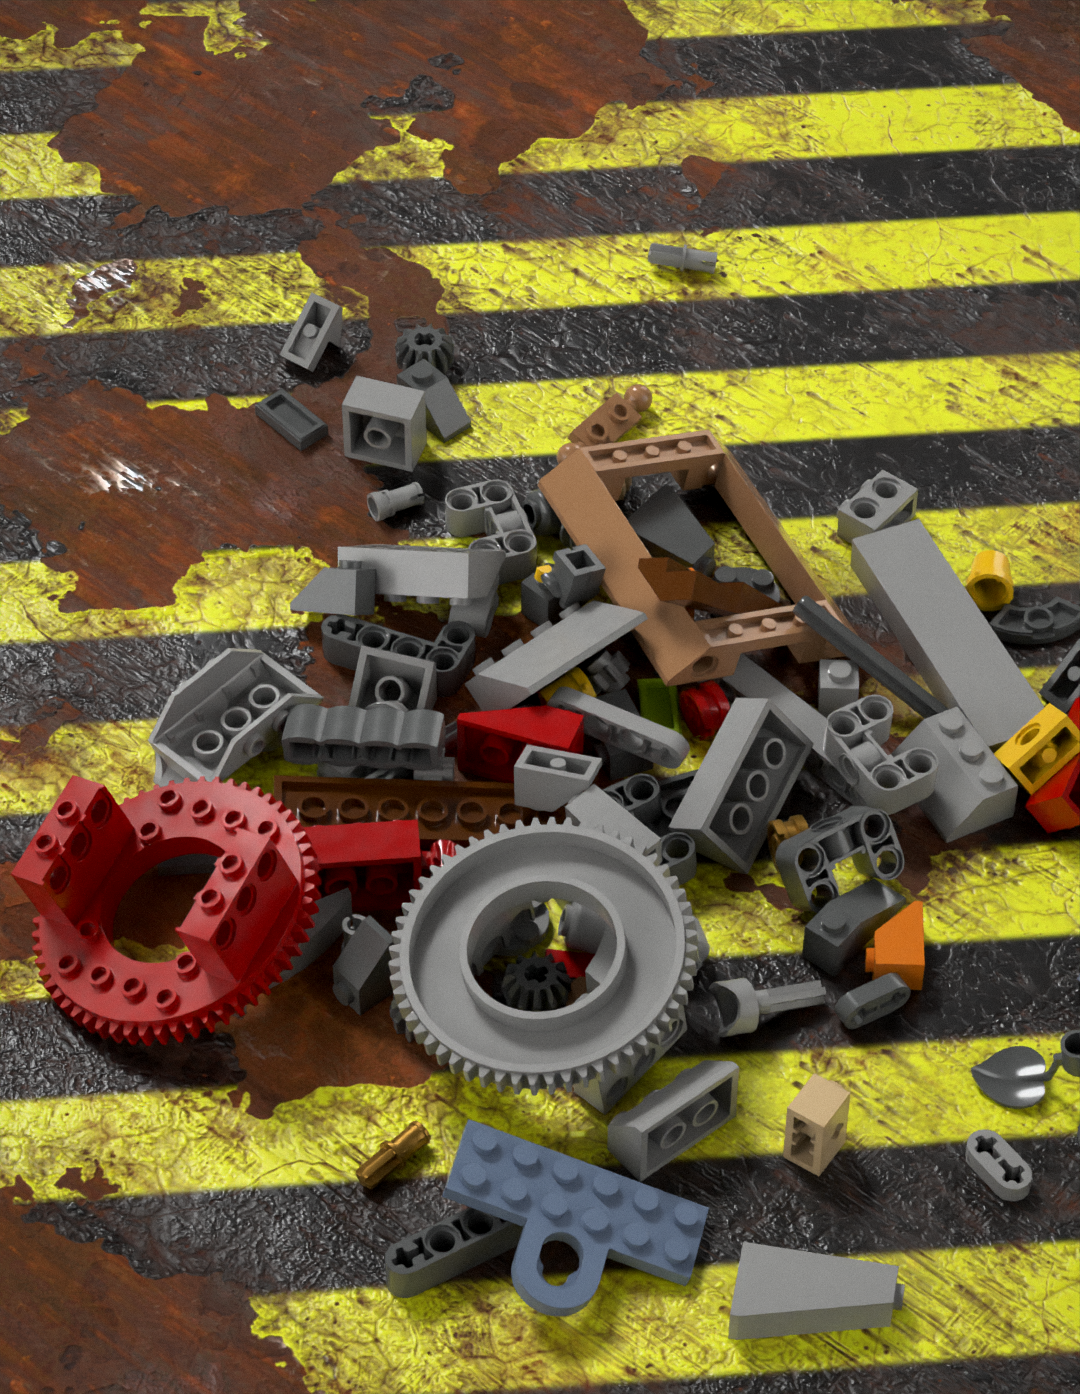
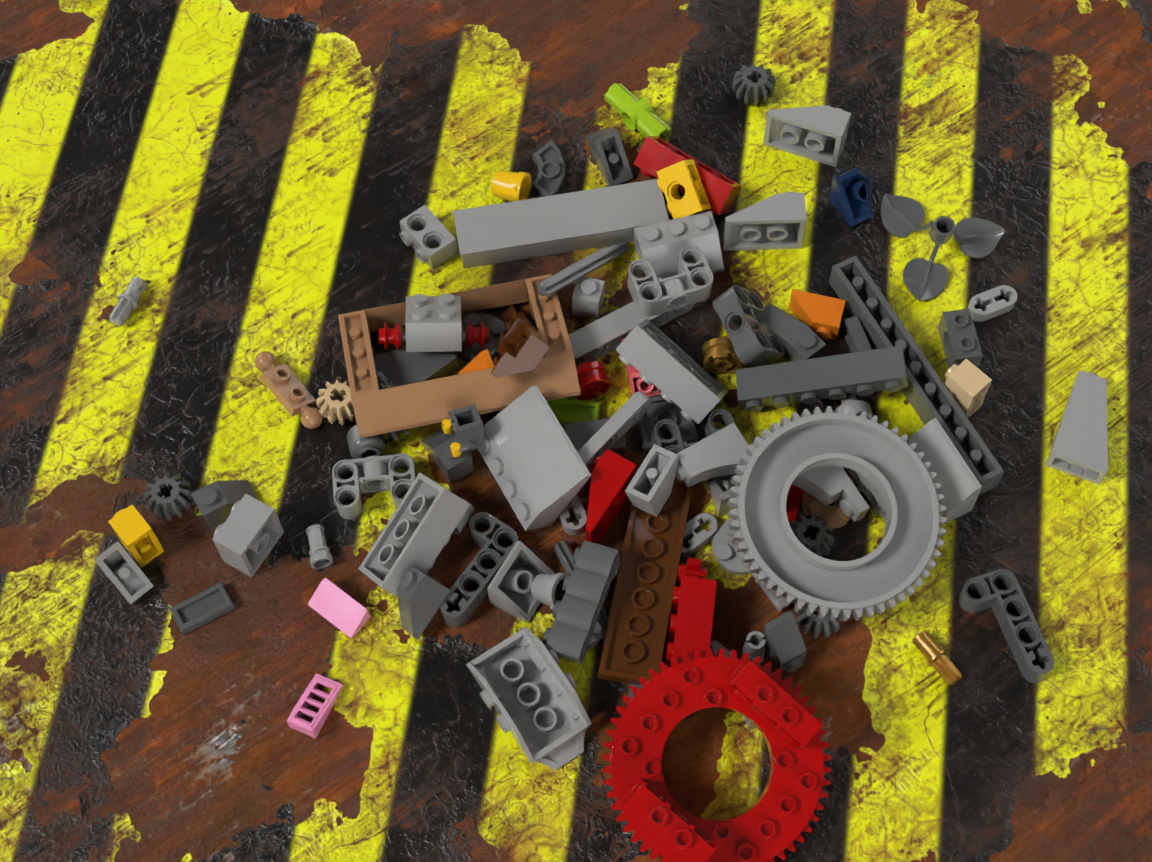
camera: 75 degrees left, 15 degrees up
sand blue plate [442,1119,709,1317] -> none
none -> yellow brick [108,505,164,568]
none -> bright pink slope [286,673,343,739]
none -> bright pink slope [308,578,371,639]
none -> light grey brick [379,294,489,352]
none -> light grey slope [723,192,807,251]
none -> dark grey brick [735,346,908,412]
none -> dark grey brick [829,255,1004,495]
none -> dark grey brick [938,309,983,369]

